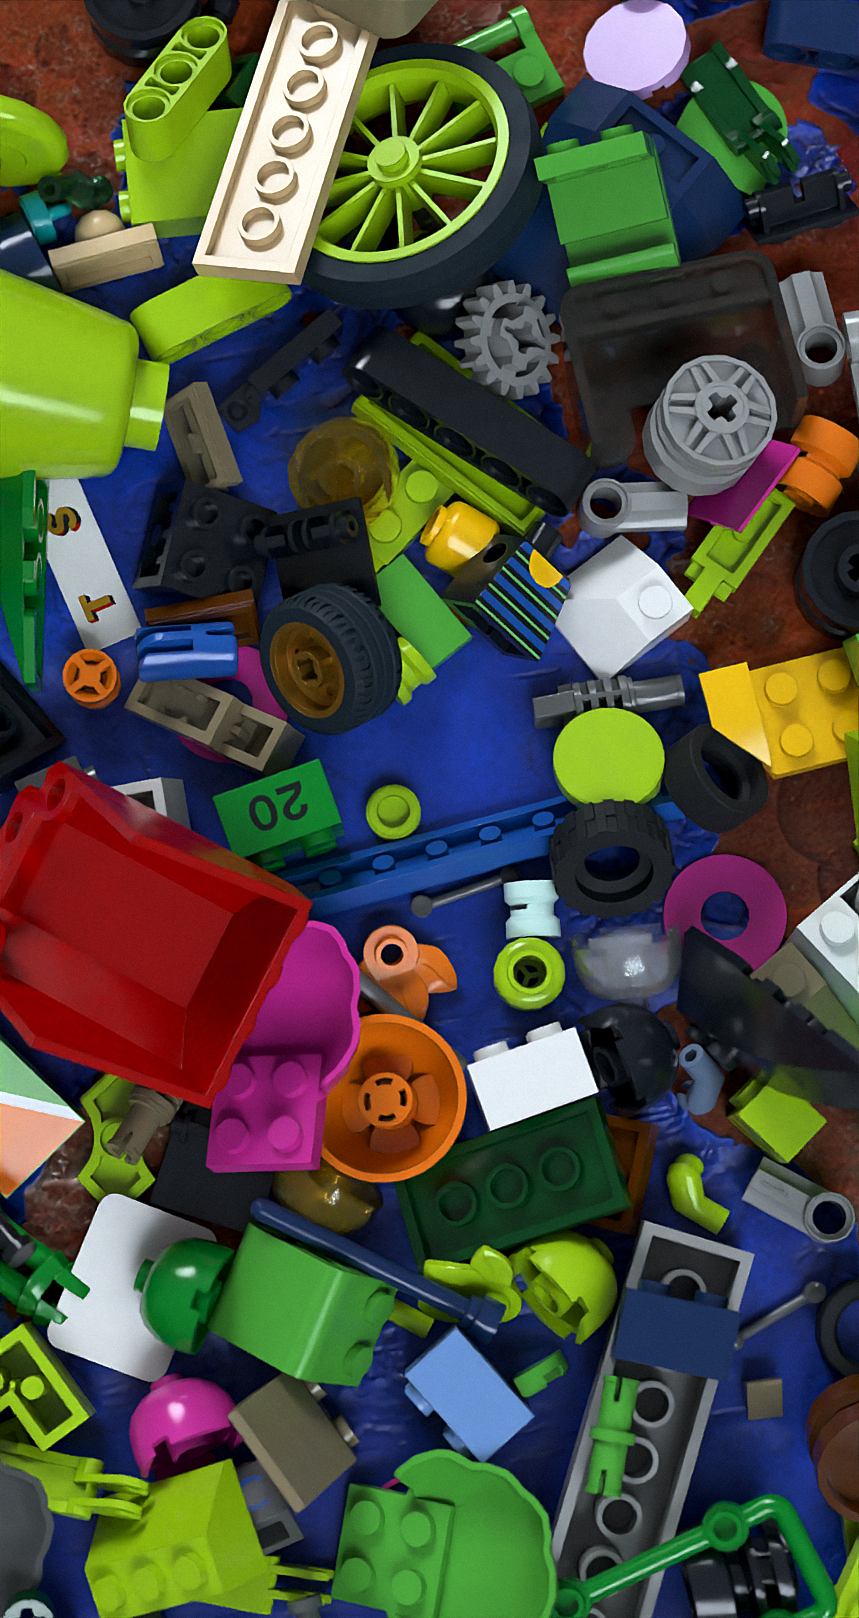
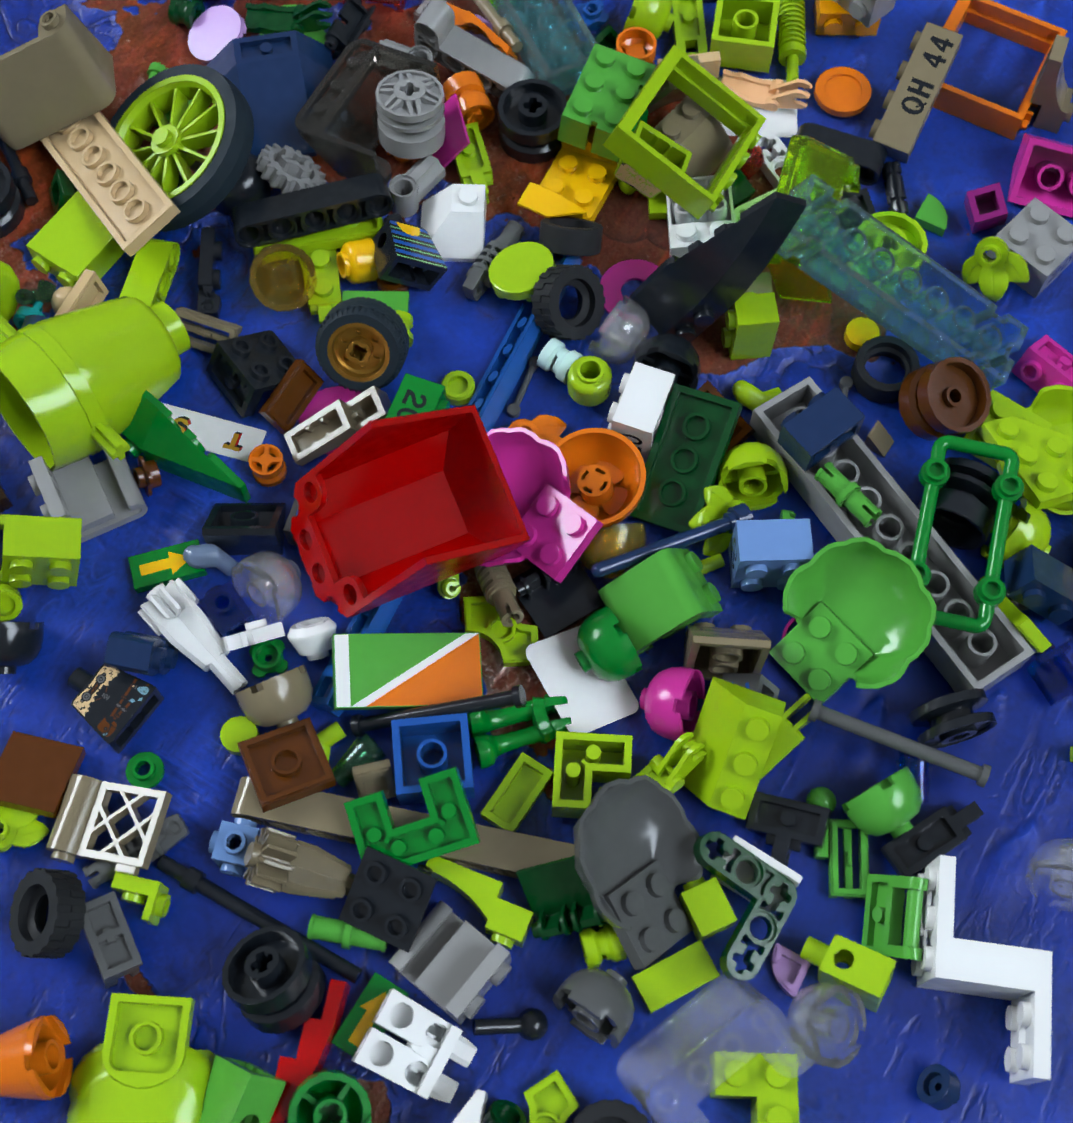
camera: 50 degrees left, 15 degrees down
lime beam [123,16,232,162] -> none
blue arm [134,622,238,682] -> none
black hinge [254,497,382,606] -> none
bright green piece [534,124,682,294] -> none
sand blue arm [677,1044,725,1115] -> none
light grey piece [741,1156,855,1244] -> none

